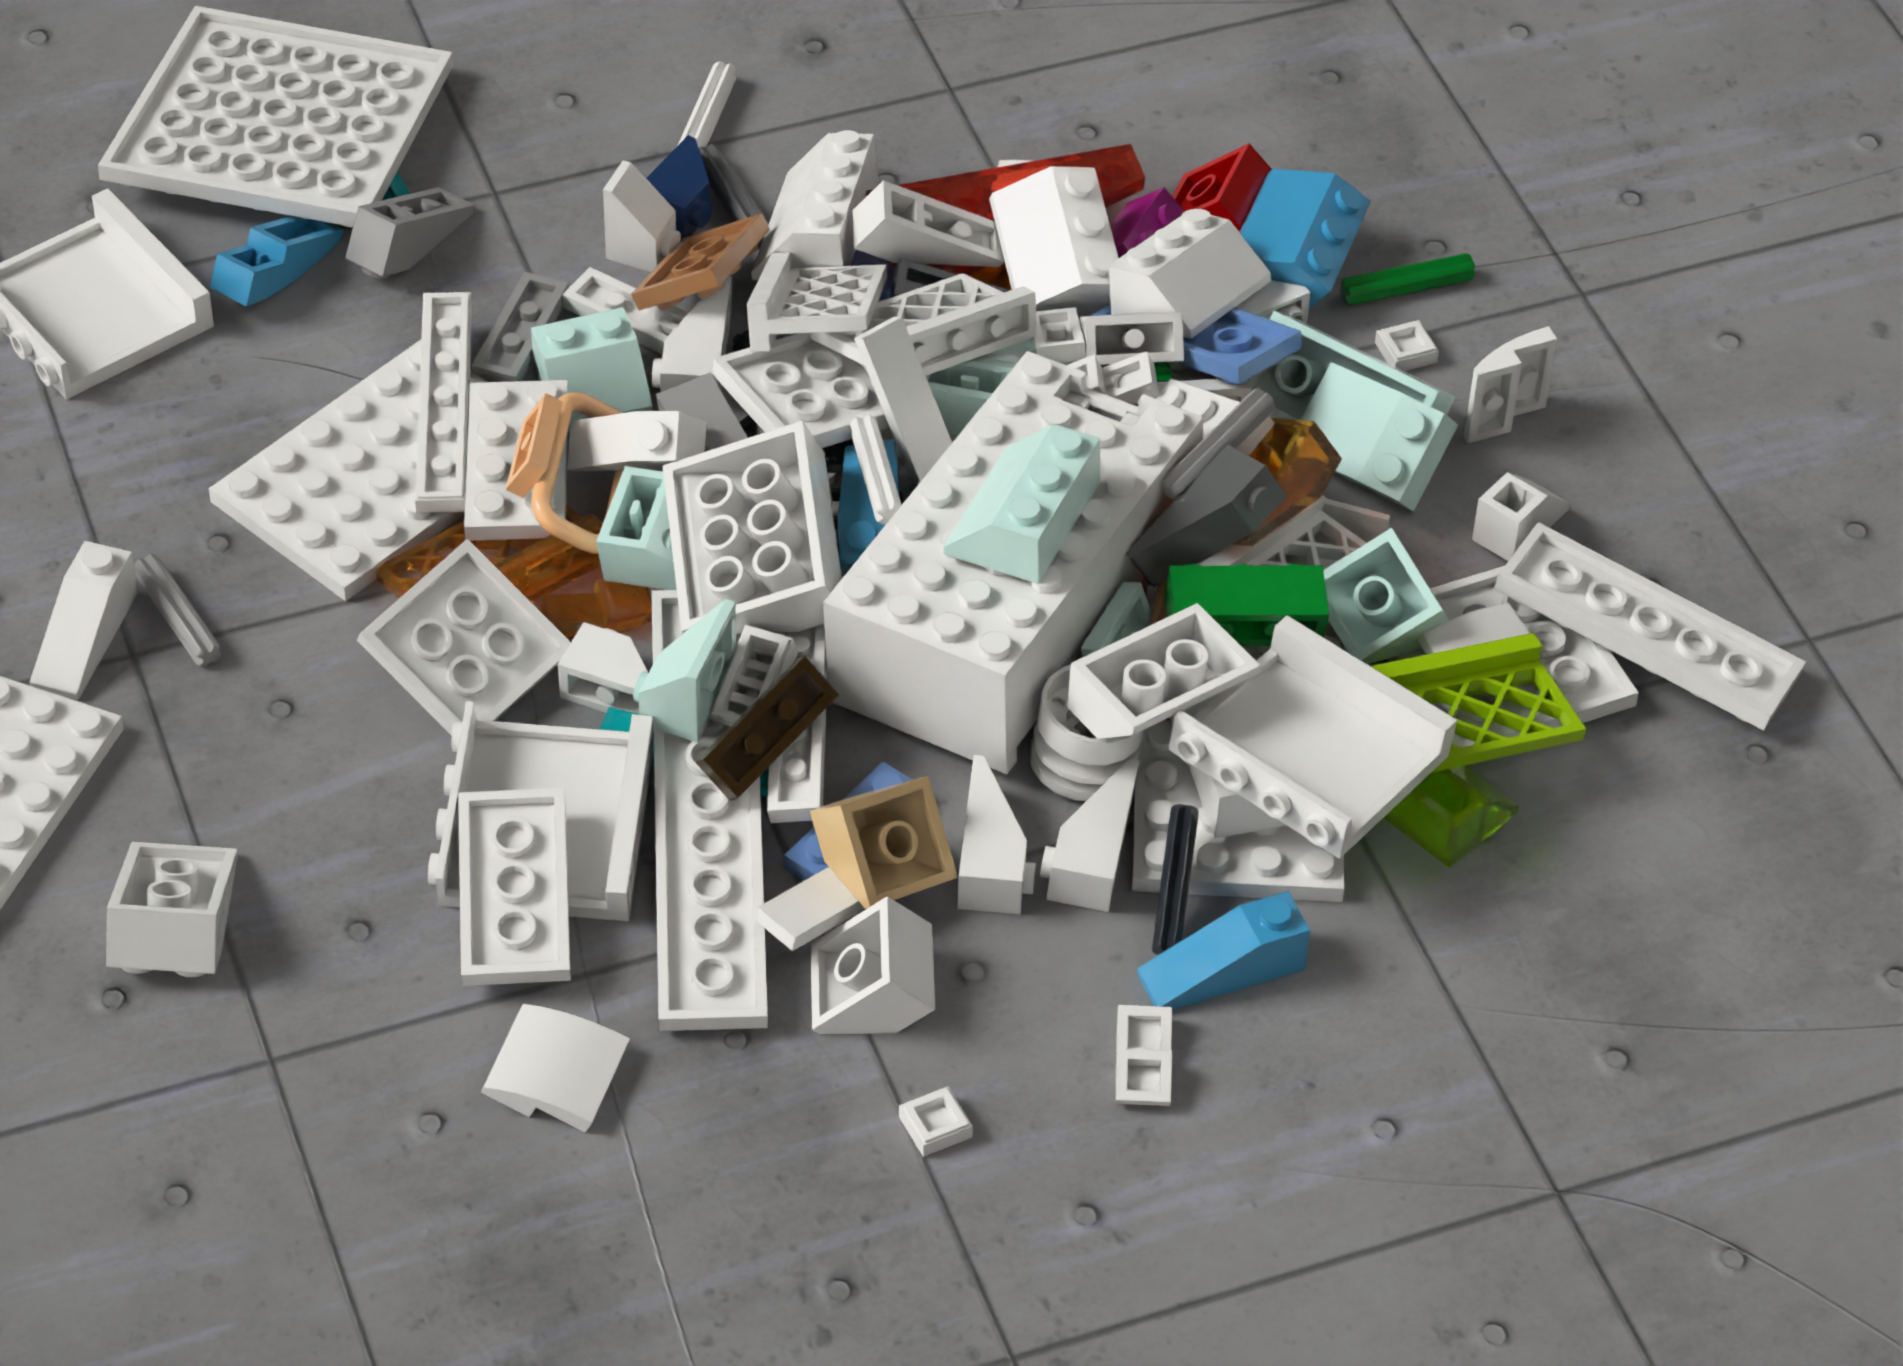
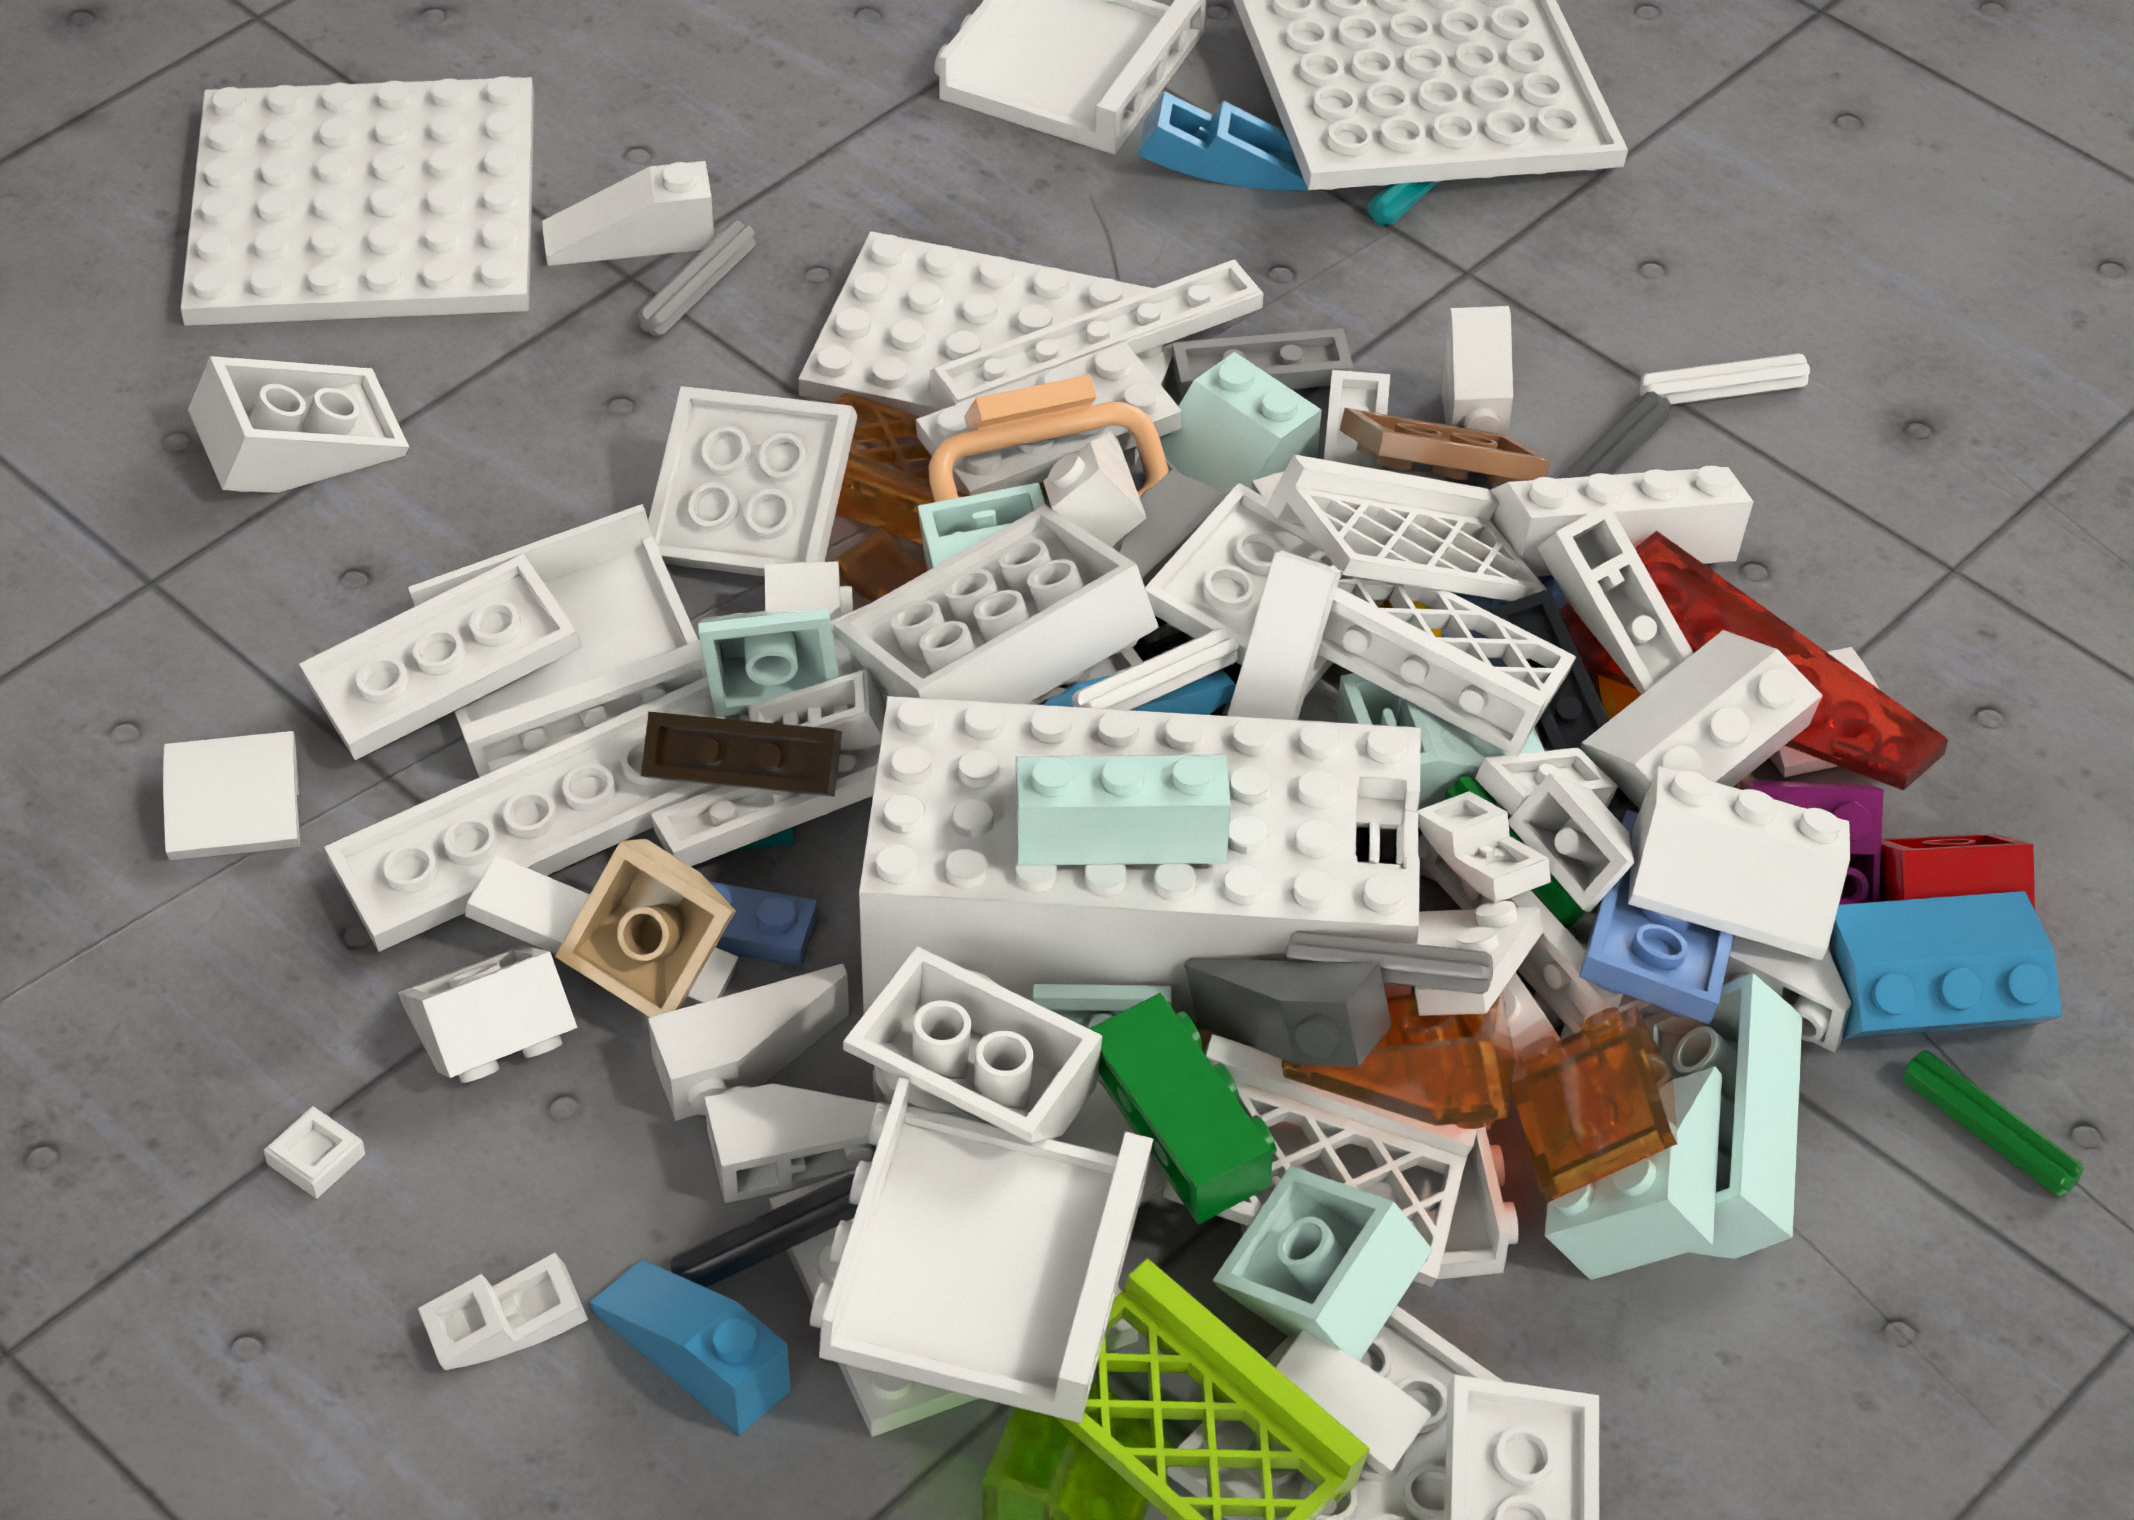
camera: 65 degrees right, 0 degrees up
light grey slope [345,187,476,278] -> none
dark blue slope [646,135,712,241] -> none
white tile [1375,320,1439,371] -> none
white slope [1464,326,1557,444] -> none
white slope [1472,472,1570,561] -> none
none -> clear orange slope [1511,1005,1678,1203]

